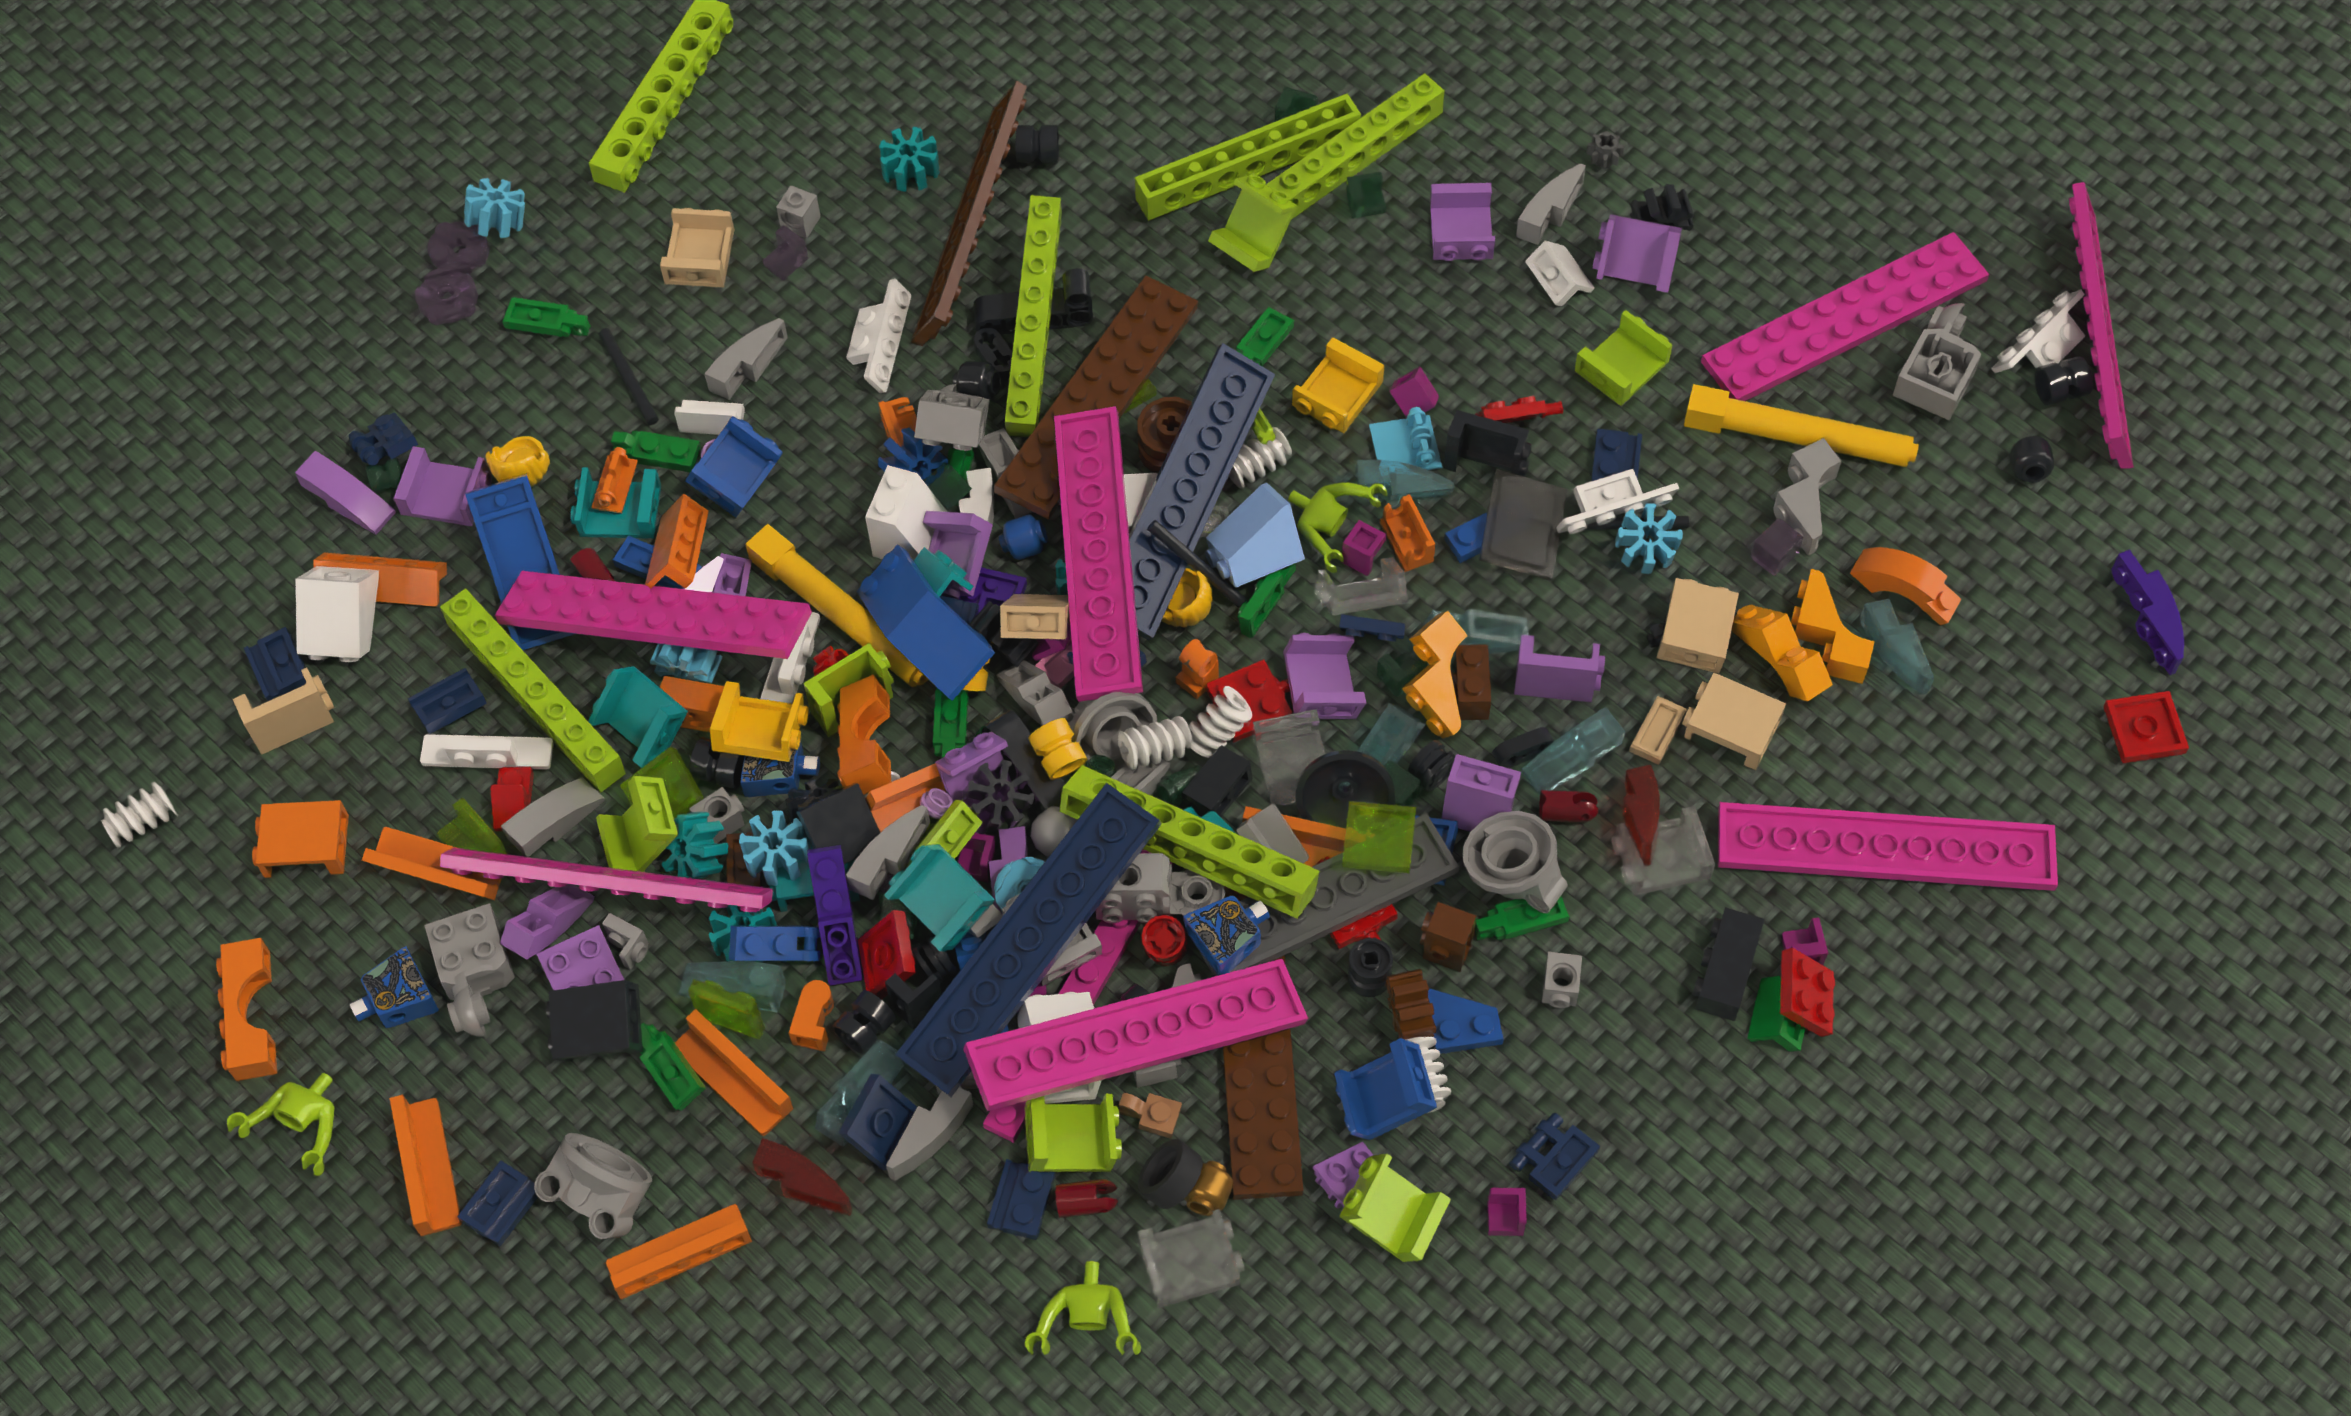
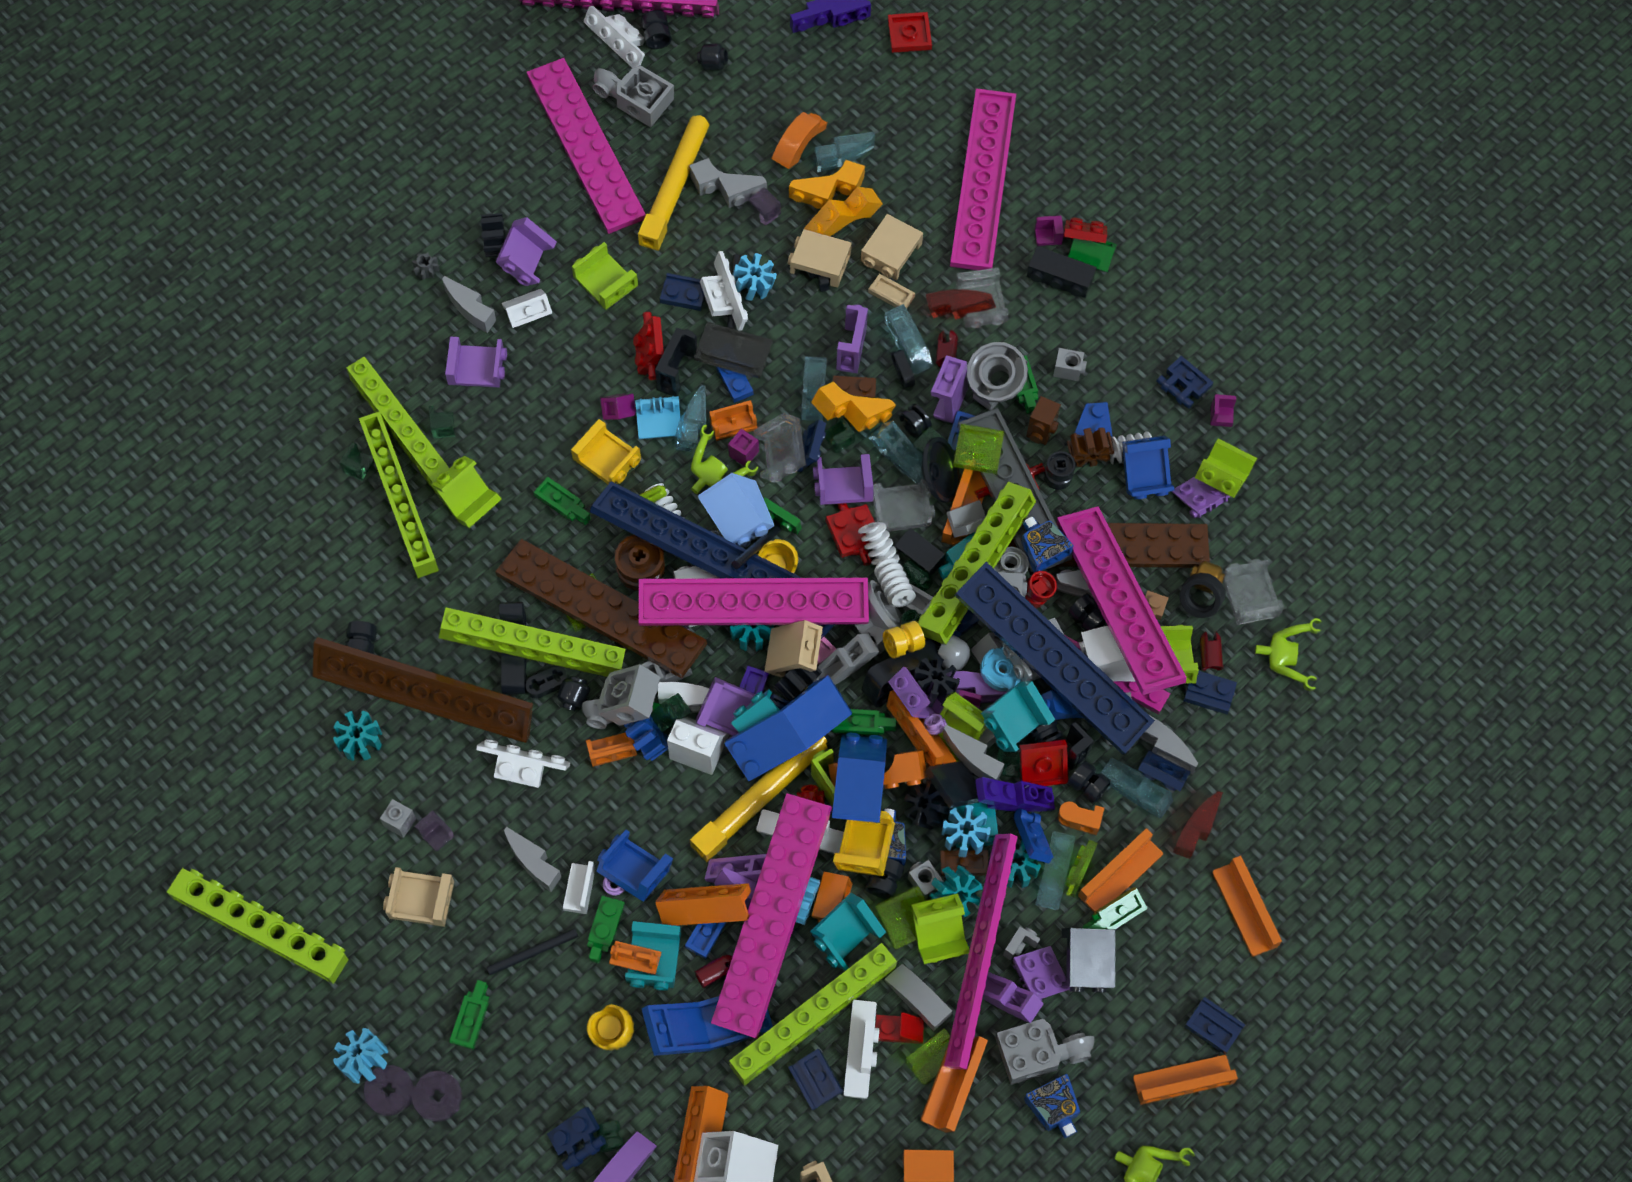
camera: 90 degrees left, 5 degrees up
medium lavender panel [394,446,492,526] -> none
light grey piece [534,1133,652,1239] -> none
blue head [999,515,1048,560] -> none
orange leg [1176,639,1219,699] -> none
none -> blue windscreen [832,733,887,823]

